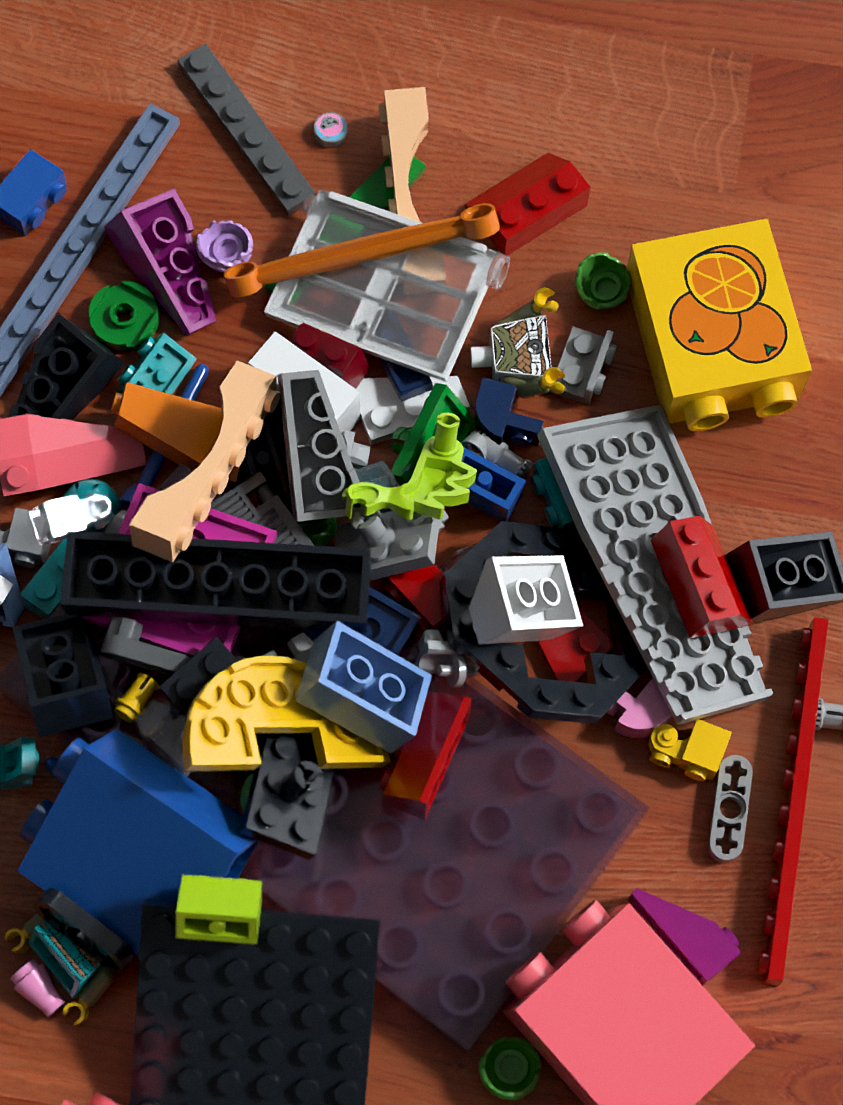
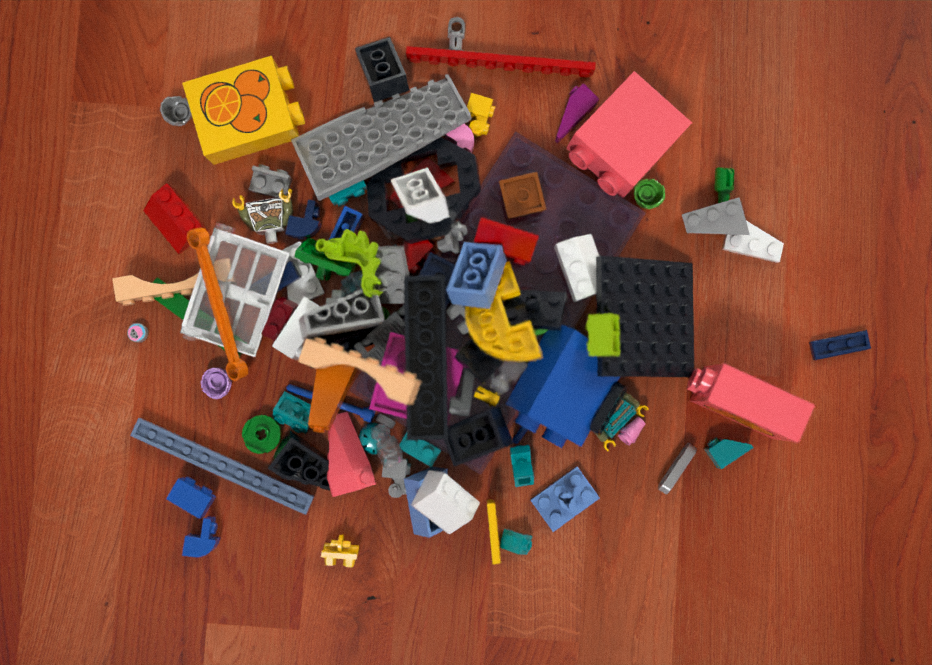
camera: 90 degrees left, 15 degrees up
magenta wedge [104,188,216,335] -> none
dark grey plate [177,43,316,216] -> none
light grey connector [461,431,533,479] -> none
bright green hair [574,252,631,310] -> none
red slope [650,516,753,639] -> none
light grey beam [707,755,753,863] -> none
none -> light grey hair [160,96,192,126]
none -> dark orange plate [499,172,547,220]
none -> white slope [554,234,599,302]

